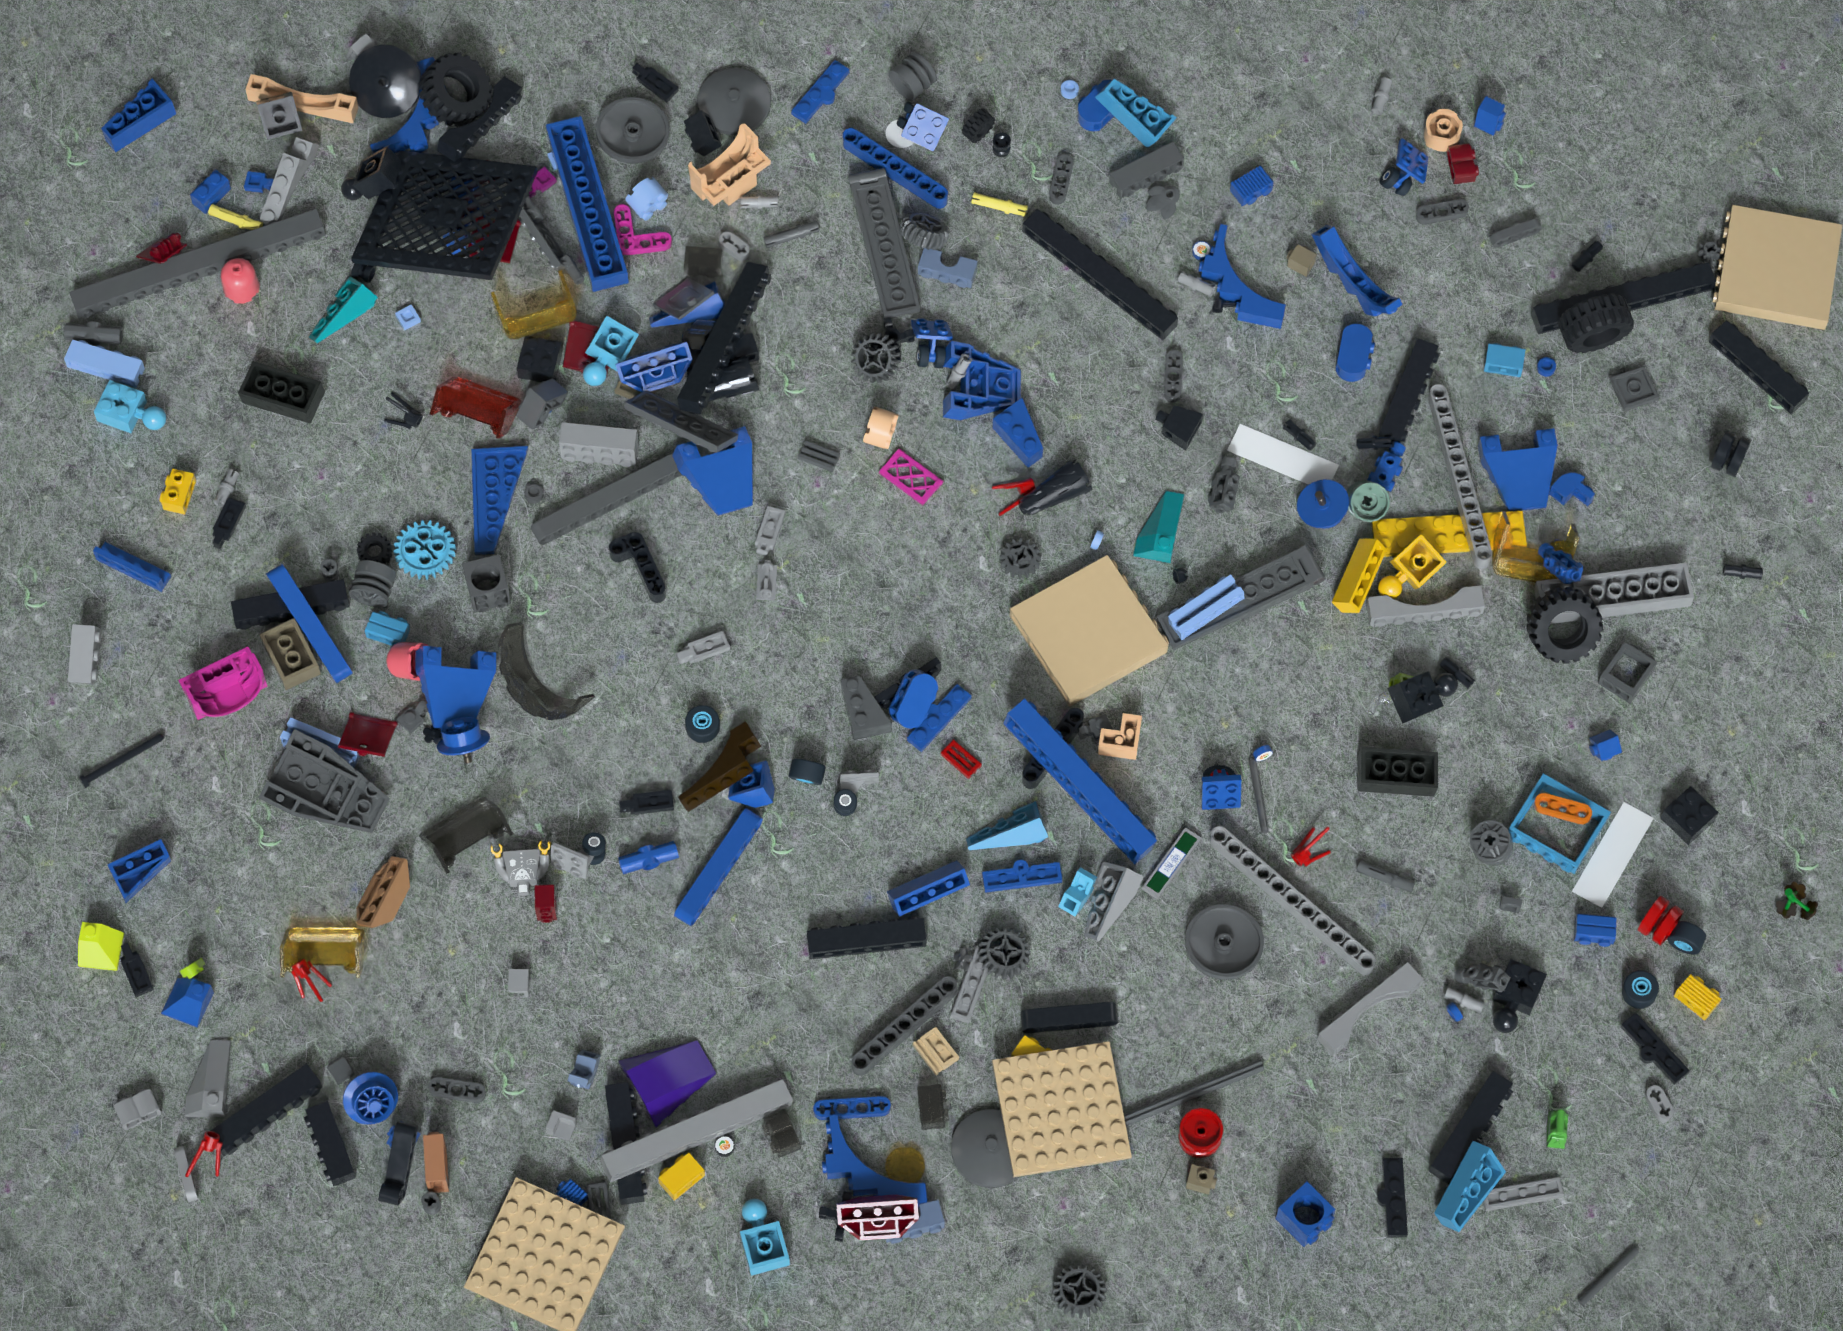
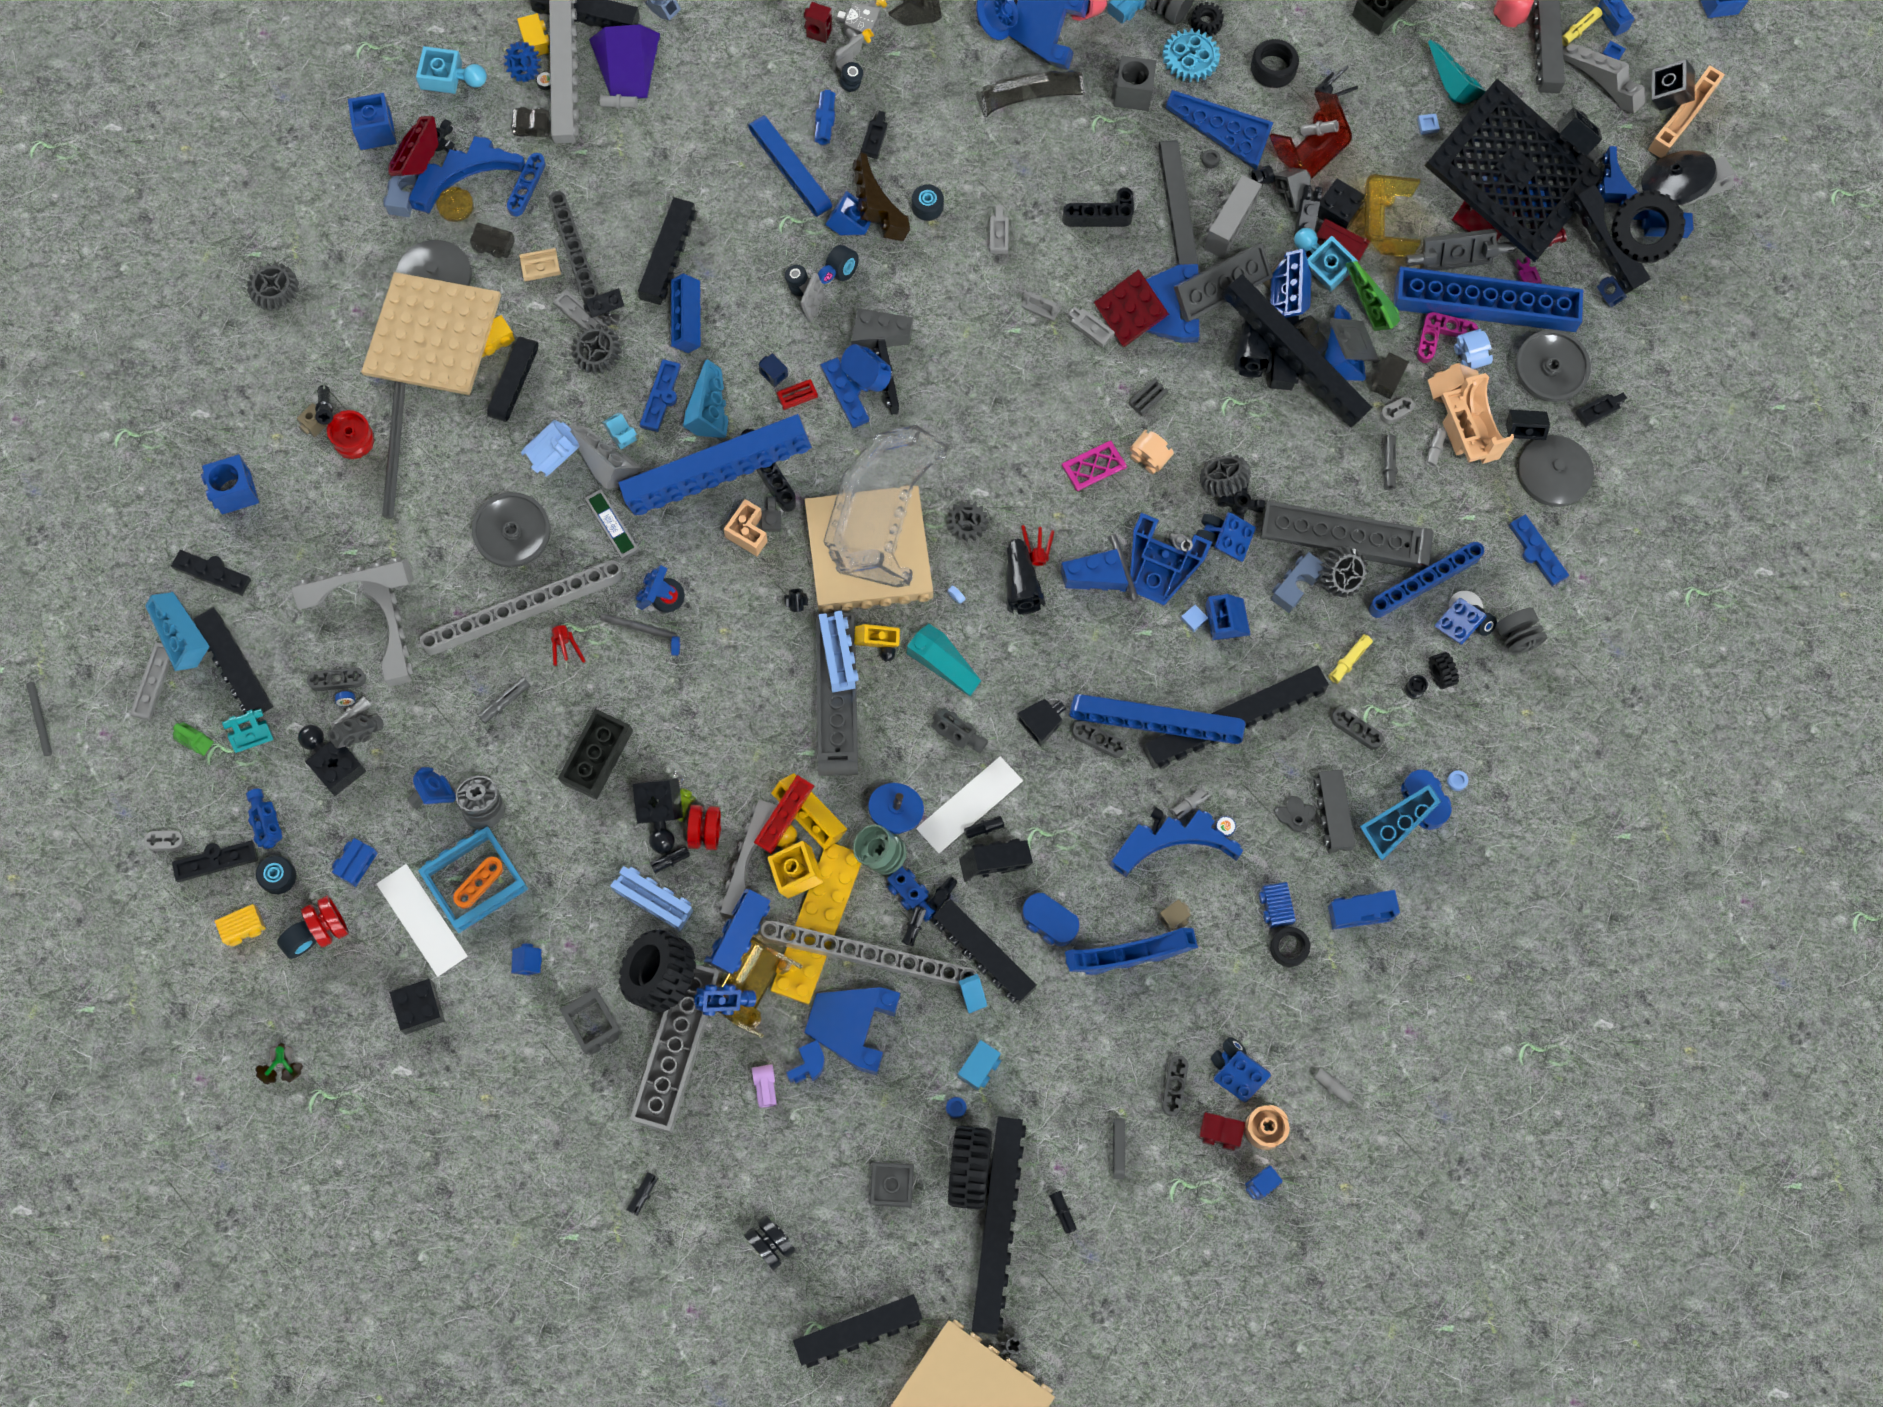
camera: 110 degrees right, 5 degrees up
none -> teal plate [222,709,274,753]
none -> blue brick [246,788,282,849]
none -> light grey arch [291,557,414,610]
none -> dark grey beam [307,668,366,691]
none -> black pin [315,385,333,425]
none -> blue brick [348,93,397,150]
none -> blue tile [413,767,456,804]
none -> blue gear [504,41,541,82]
none -> light blue container [521,420,580,477]
none -> black hinge [584,288,624,318]
none -> light grey pin [600,94,638,109]
none -> light blue brick [610,866,693,931]
none -> red wheel [687,805,721,851]
none -> blue wedge [703,889,771,974]
none -> lavender piece [752,1064,777,1108]
none -> red tile [753,775,815,854]
none -> dark blue brick [758,353,788,388]
none -> black gear [784,589,808,612]
none -> blue tile [818,265,836,284]
none -> clear windscreen [823,424,948,588]
none -> yellow brick [854,624,900,648]
none -> black axle [901,906,926,947]
none -> dark azure tile [958,974,987,1014]
none -> black wedge [959,839,1033,882]
none -> blue beam [1069,694,1246,744]
none -> dark red plate [1094,269,1170,347]
none -> flat silver bar [1109,534,1139,603]
none -> light blue tile [1181,605,1208,632]
none -> blue slope [1205,594,1251,641]
none -> black tyre [1251,39,1299,88]
none -> black wheel [1251,165,1275,187]
none -> black tyre [1270,927,1311,967]
none -> black hinge [1294,185,1323,236]
none -> light grey pin [1301,120,1339,137]
none -> blue wedge [1328,889,1400,930]
none -> bright green wedge [1345,261,1400,331]
none -> light nougat brick [1428,363,1479,403]
none -> dark blue brick [1597,276,1627,308]

